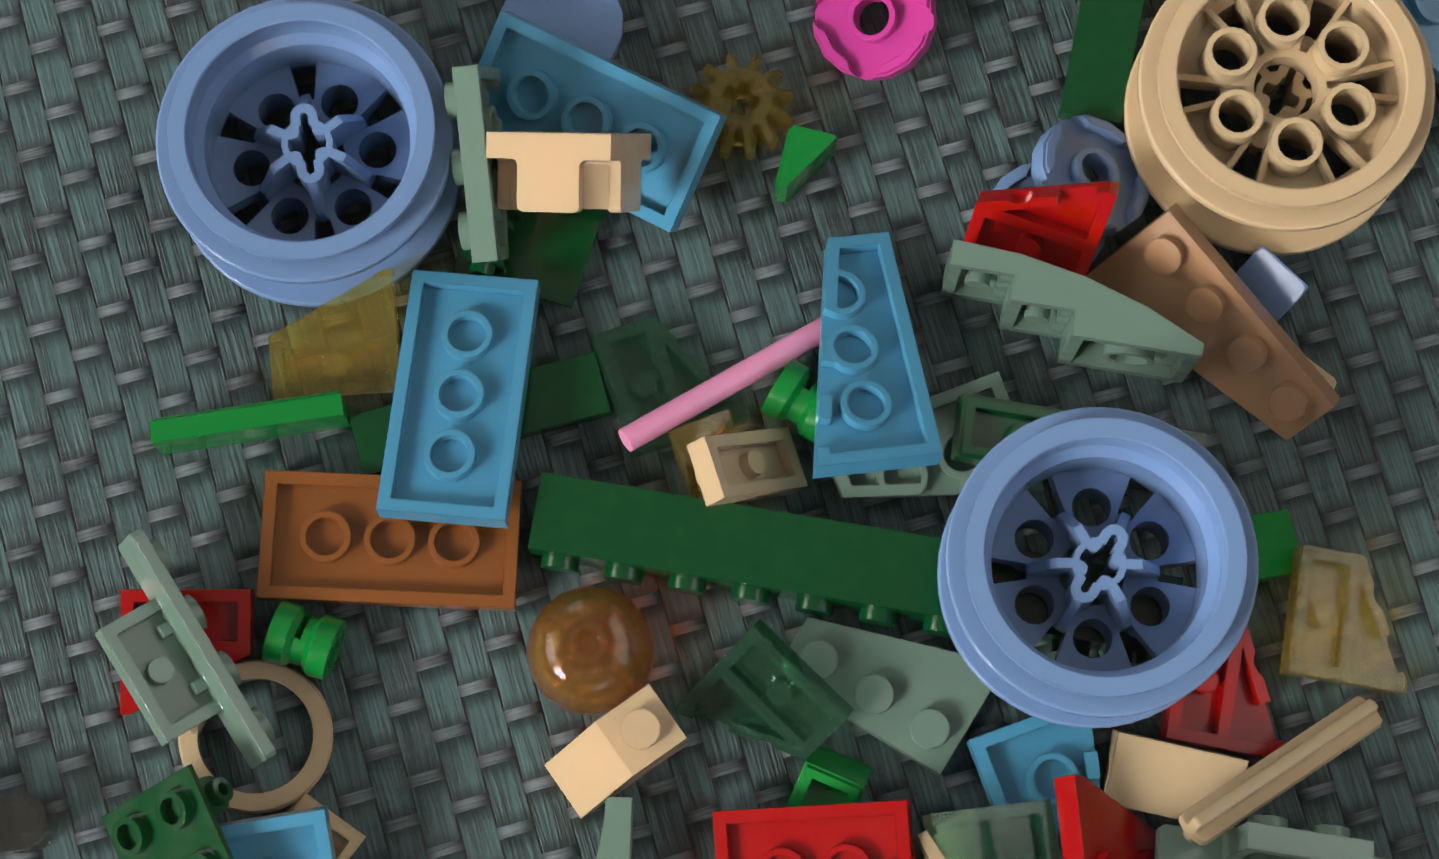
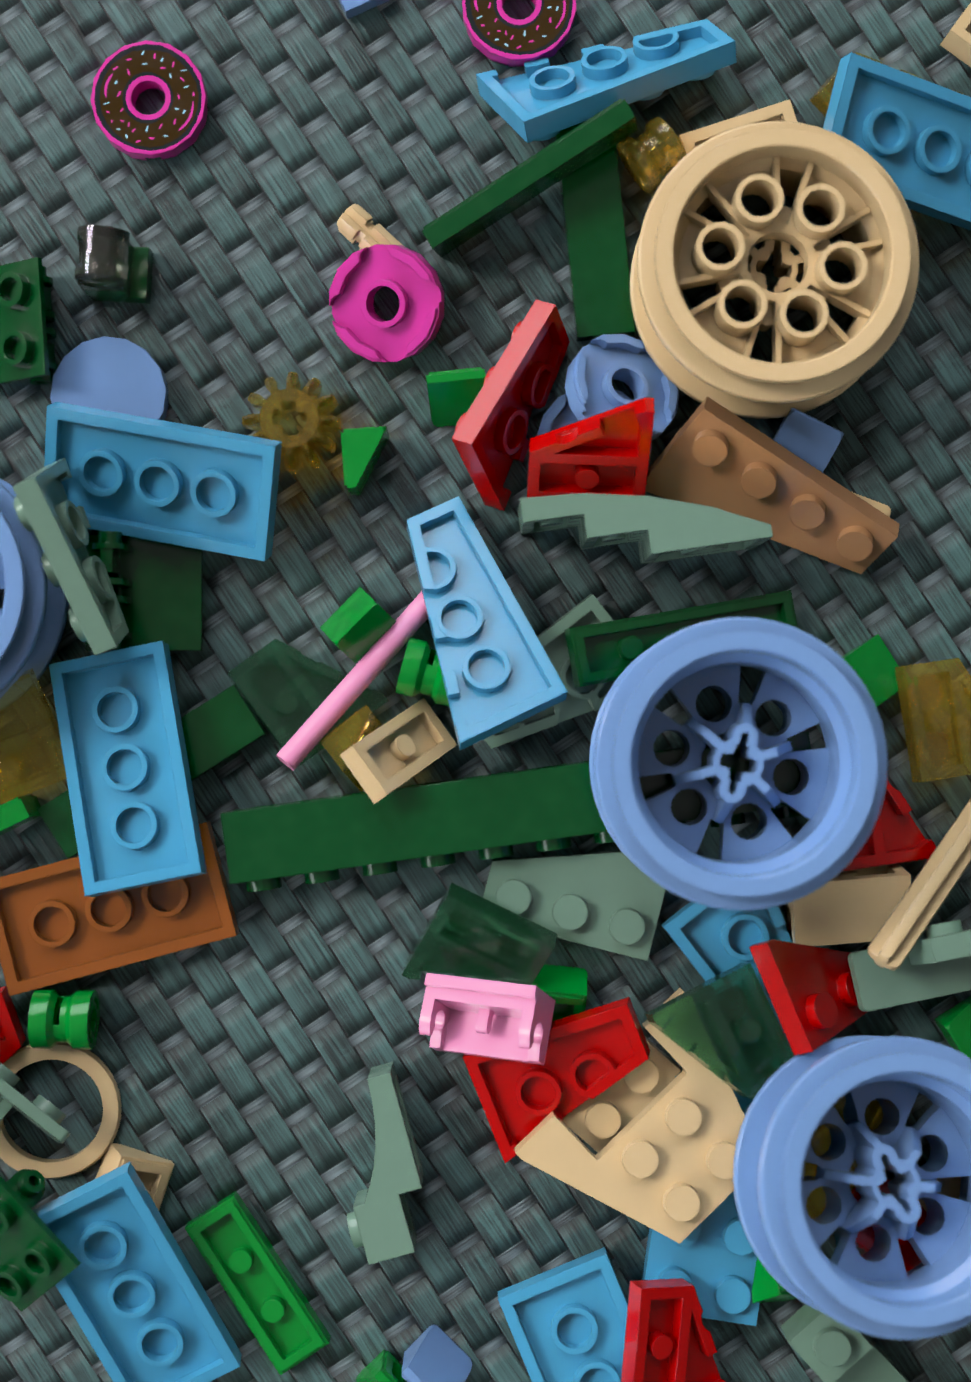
camera: 15 degrees left, 10 degrees up
tan panel [486,131,651,213] -> none
clear orange cylinder [526,586,655,716] -> none
tan slope [544,684,688,819] -> none
none -> green slope [320,587,396,663]
none -> bright pink hinge [419,973,556,1065]
none -> green slope [426,367,486,427]
none -> red wing [451,300,570,511]

